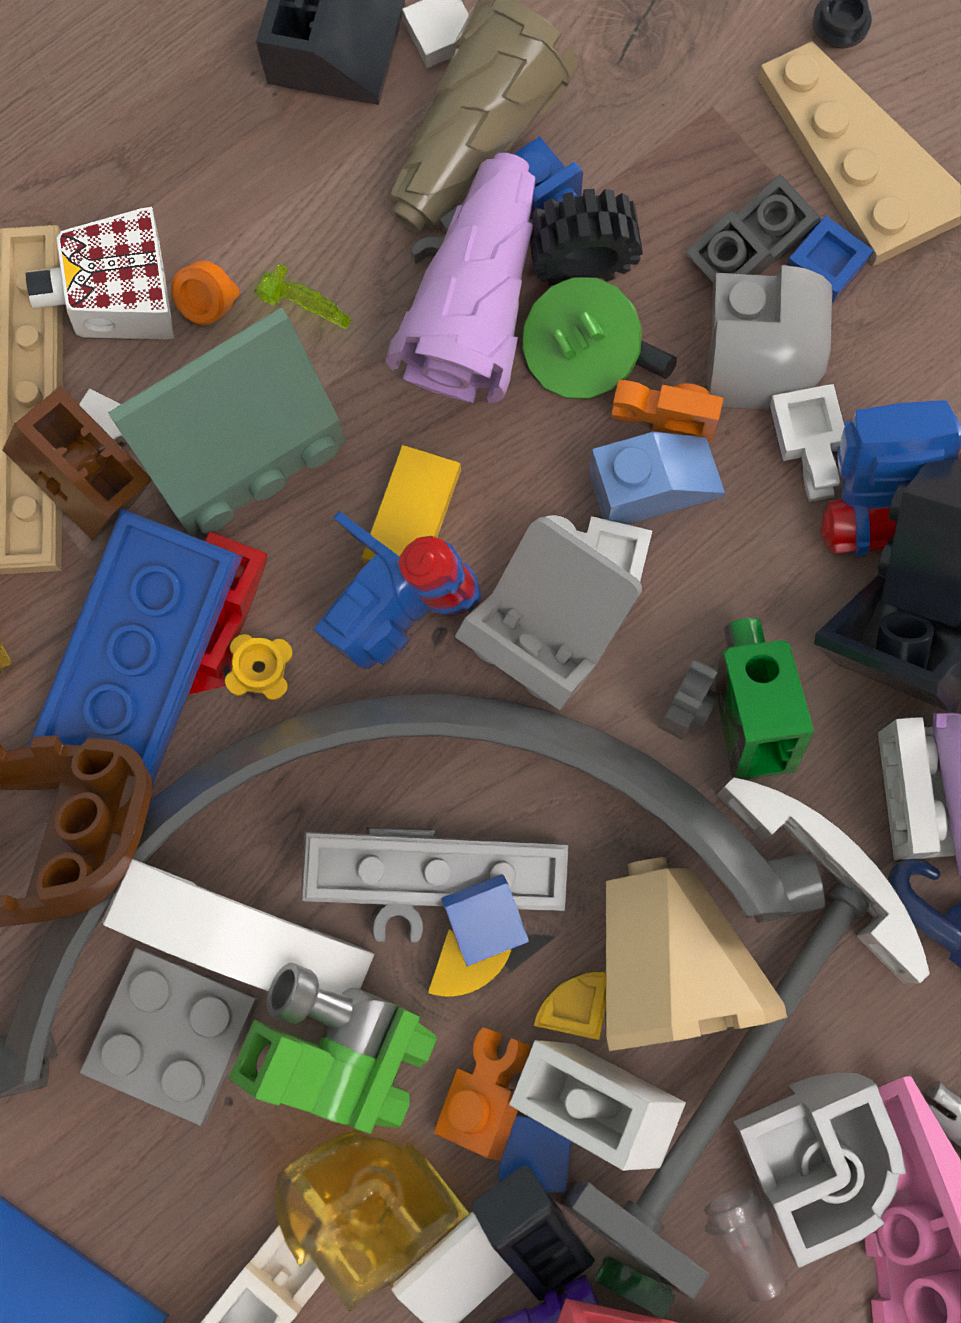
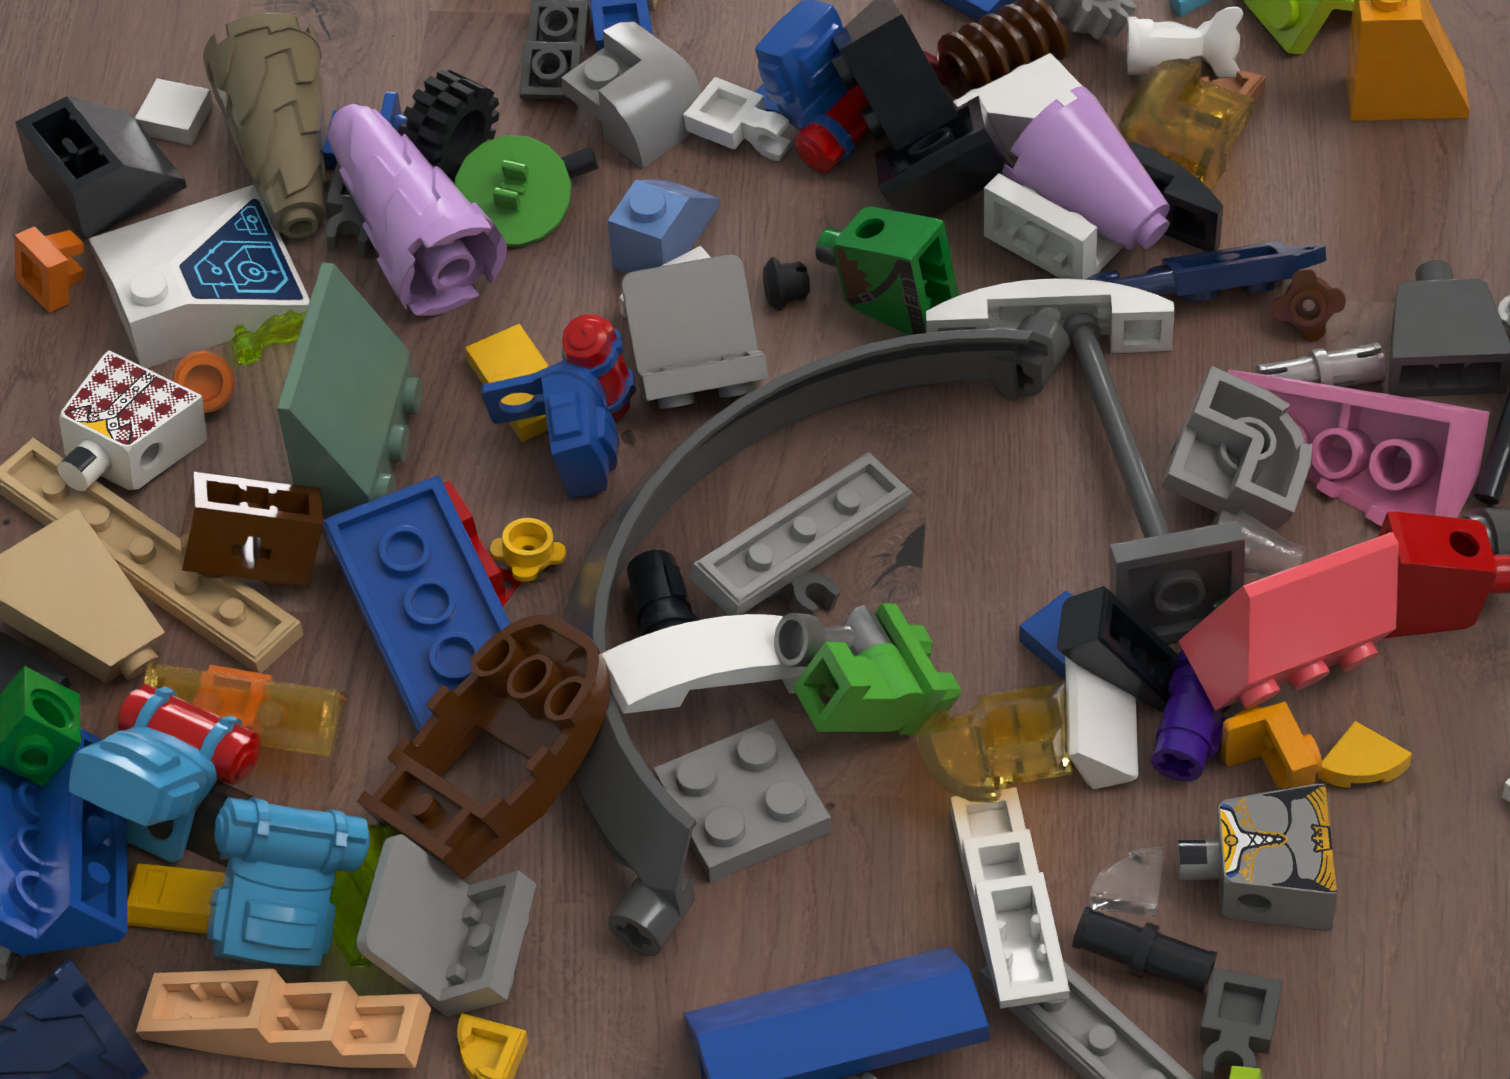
camera: 50 degrees left, 25 degrees down
yellow tile [428,929,512,996] -> none
orange plate [433,1027,530,1161] -> none
tile [441,874,529,966] -> none
white brick [509,1040,686,1171] -> none
yellow tile [533,972,606,1040] -> none
tan slope [606,857,787,1051] -> none
orange plate [611,380,724,443] -> none
dark grey plate [659,659,719,739] -> none
none -> orange tile [14,226,84,313]
none -> white slope [88,184,310,369]
none -> black axle [627,550,699,637]
none -> black piece [763,257,810,311]

